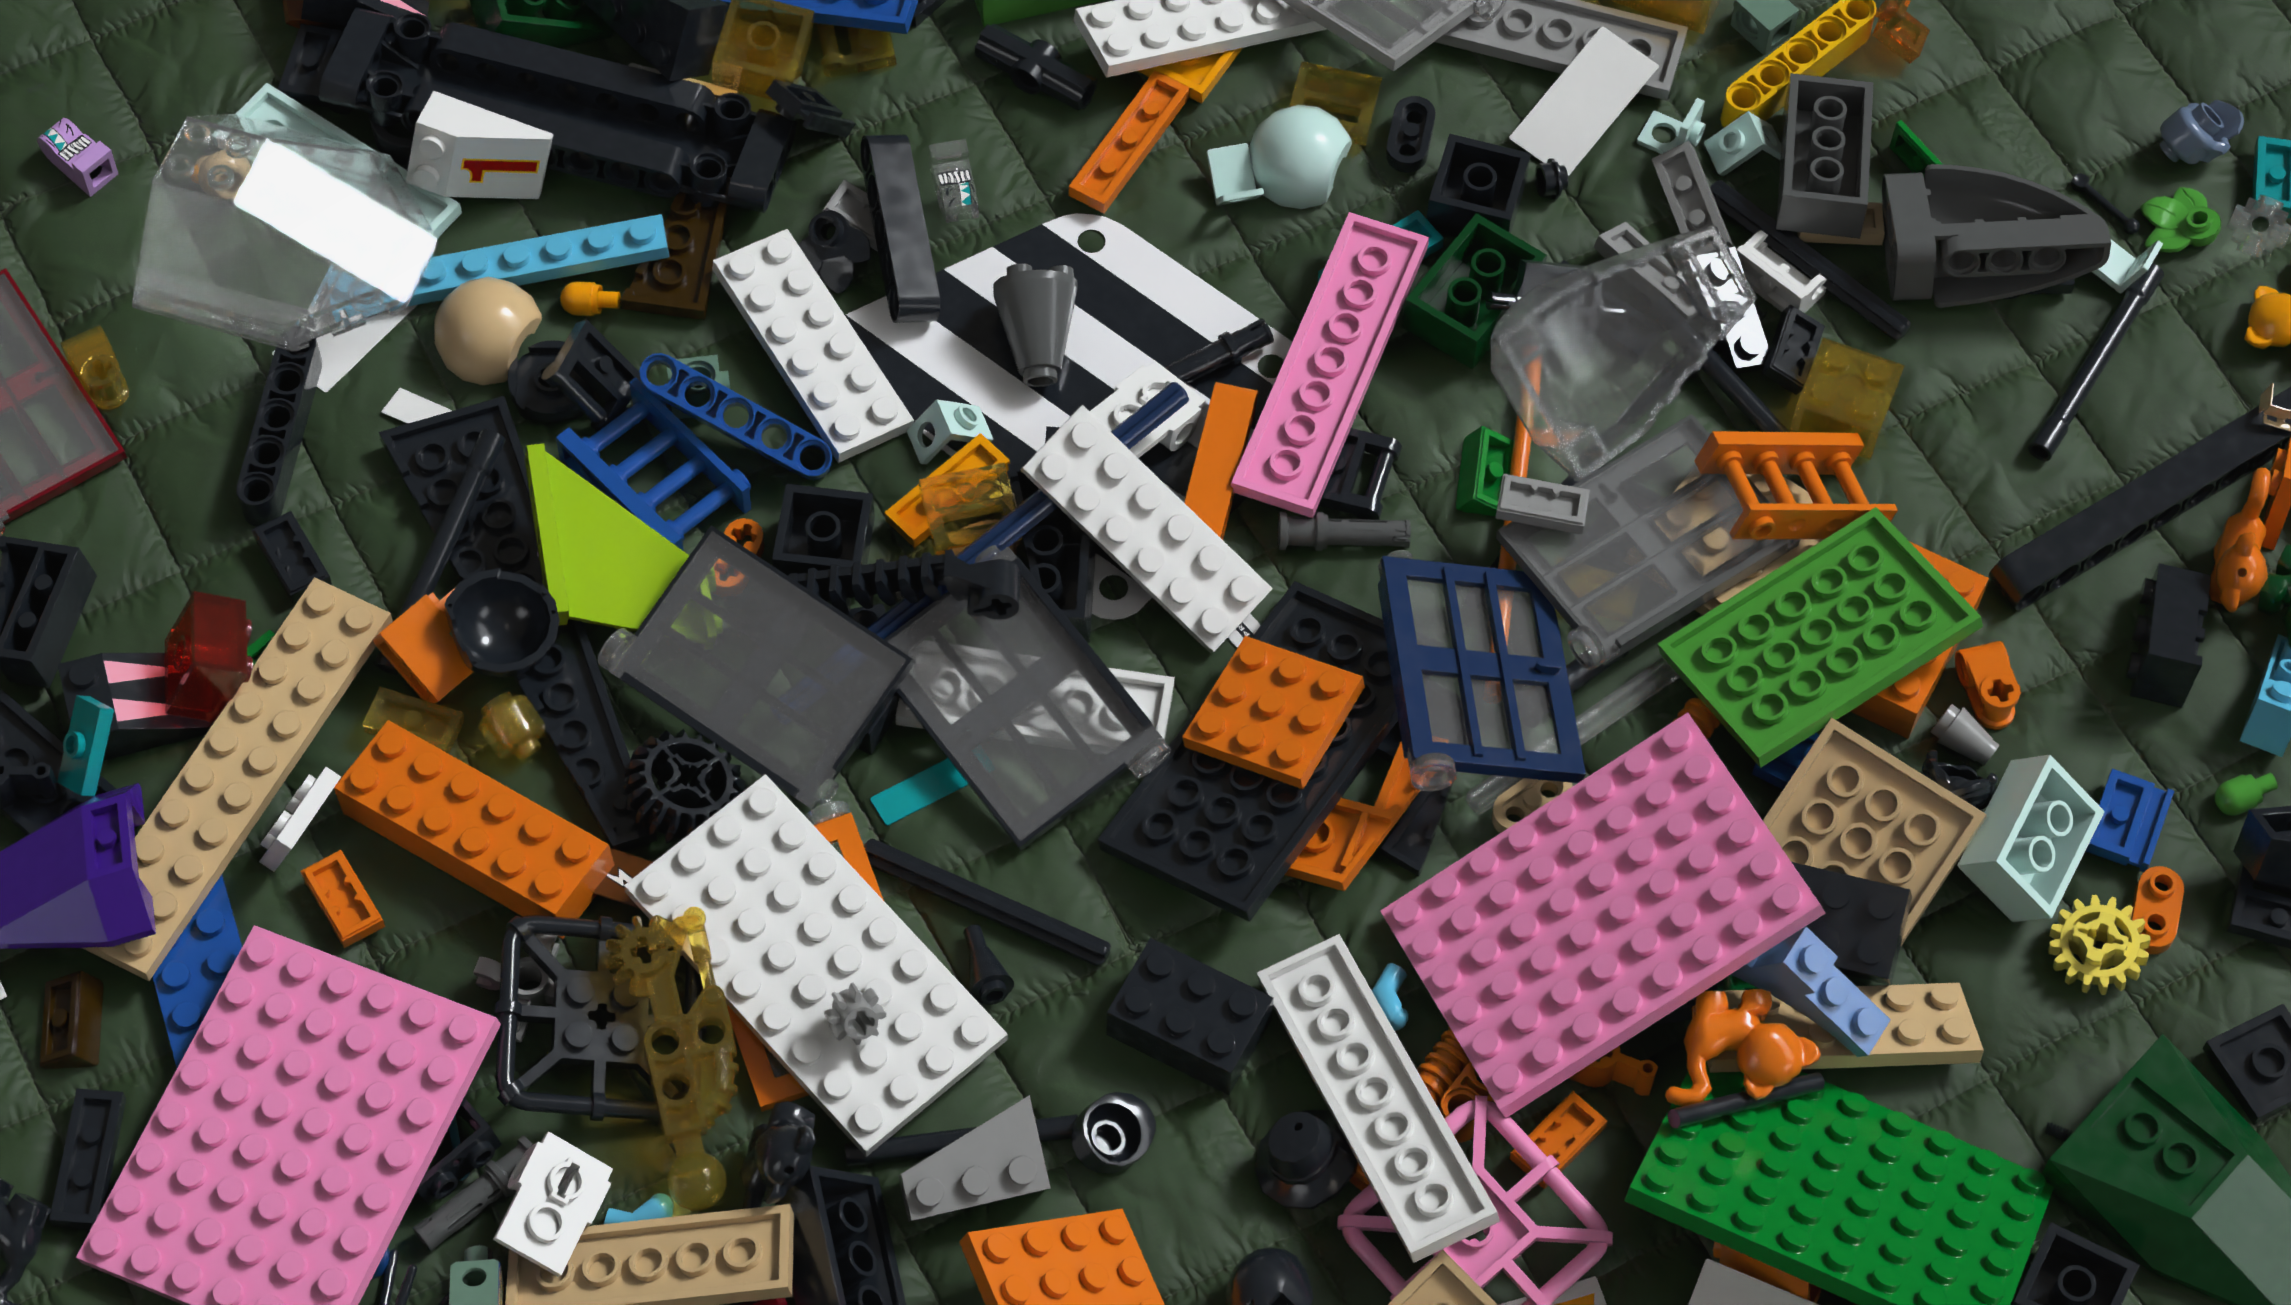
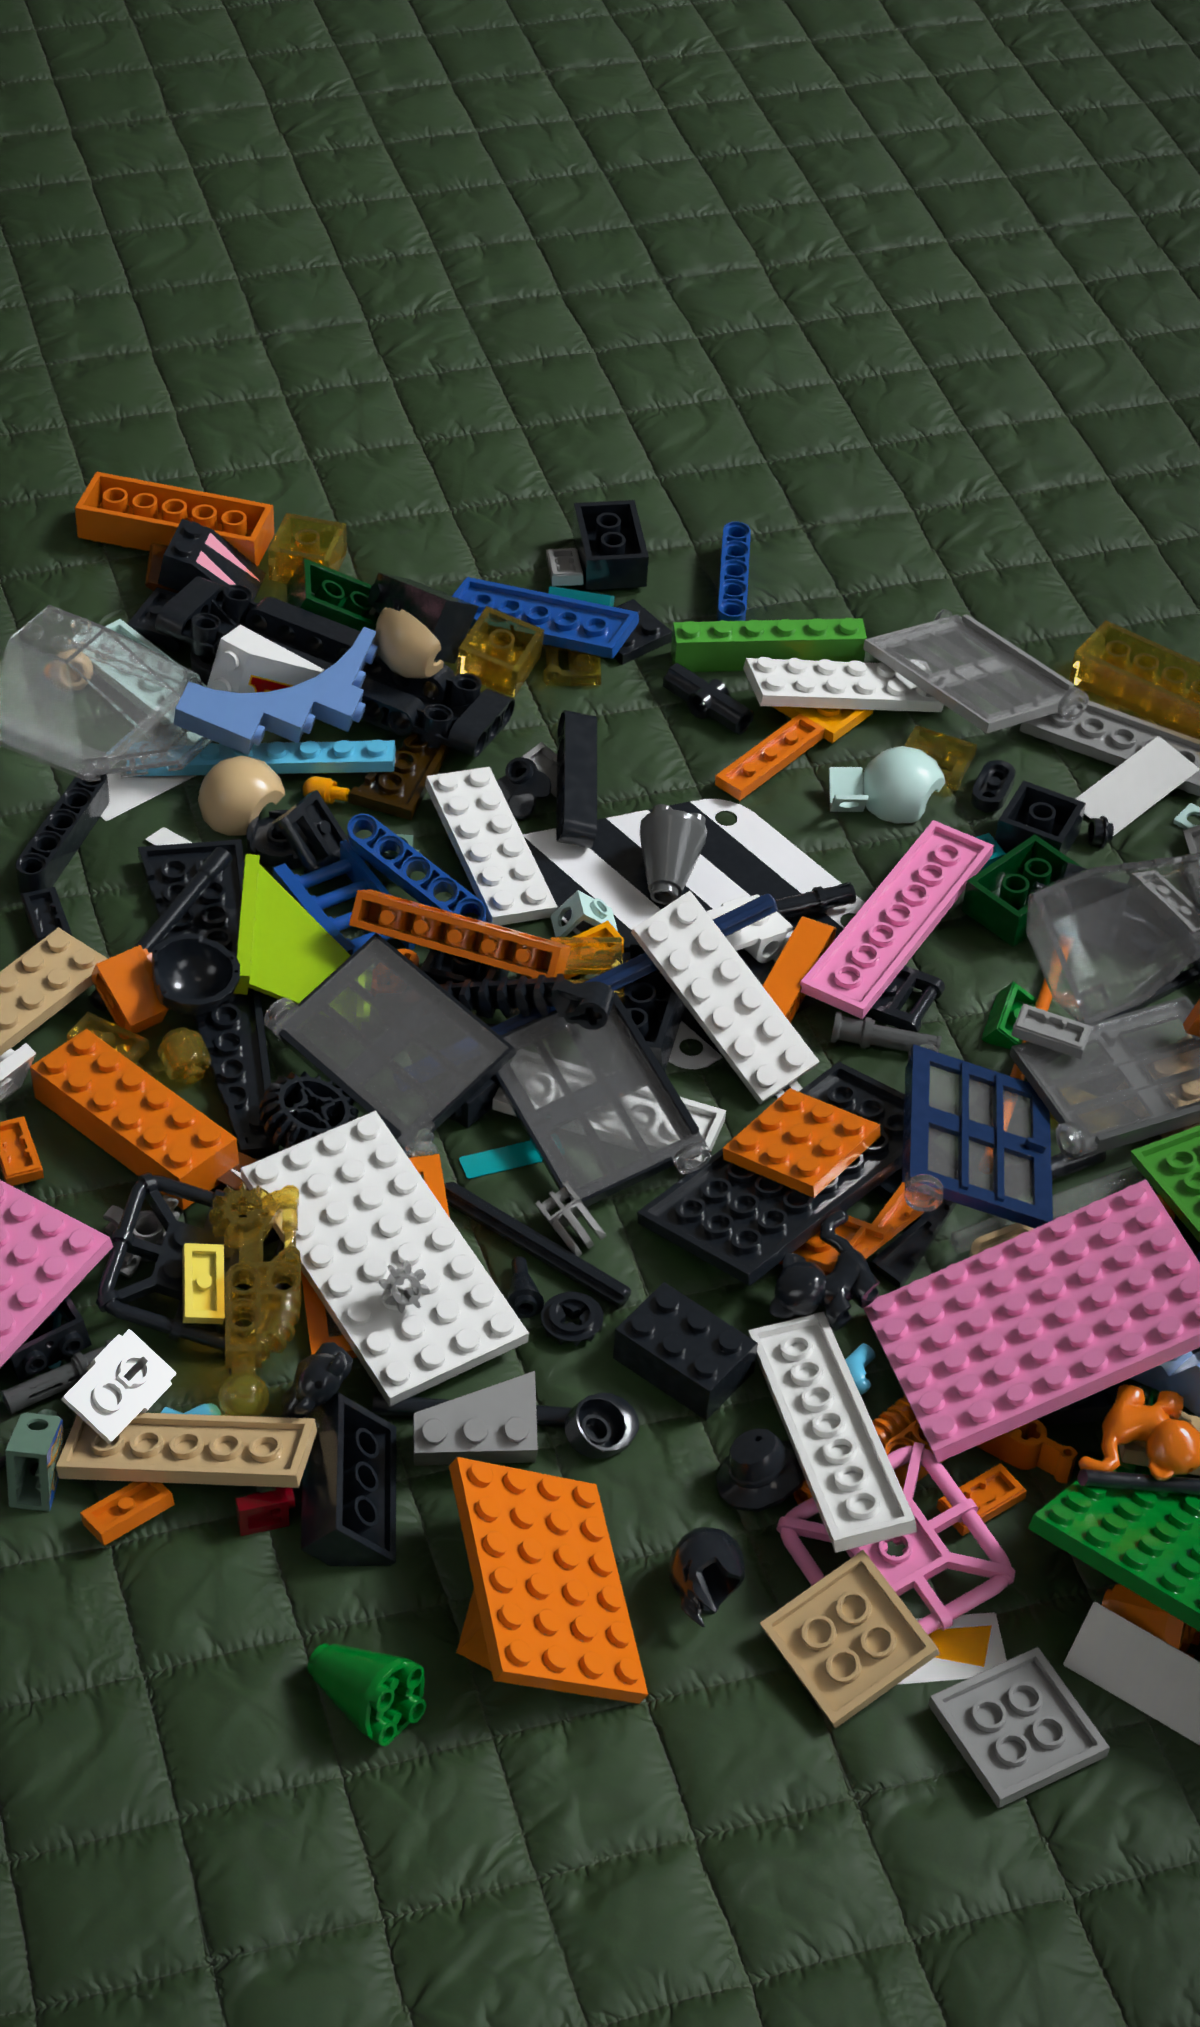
camera: 10 degrees right, 15 degrees down
black plate [765,79,856,137] -> none
clear leg [929,139,979,223] -> none
none -> medium blue arch [174,627,379,755]
none -> light yellow plate [182,1243,225,1324]
none -> orange brick [349,889,571,978]
none -> tan cylinder [375,607,444,678]
none -> light grey arm [535,1181,607,1257]
none -> black gear [541,1292,604,1347]
none -> black animal [769,1210,879,1331]

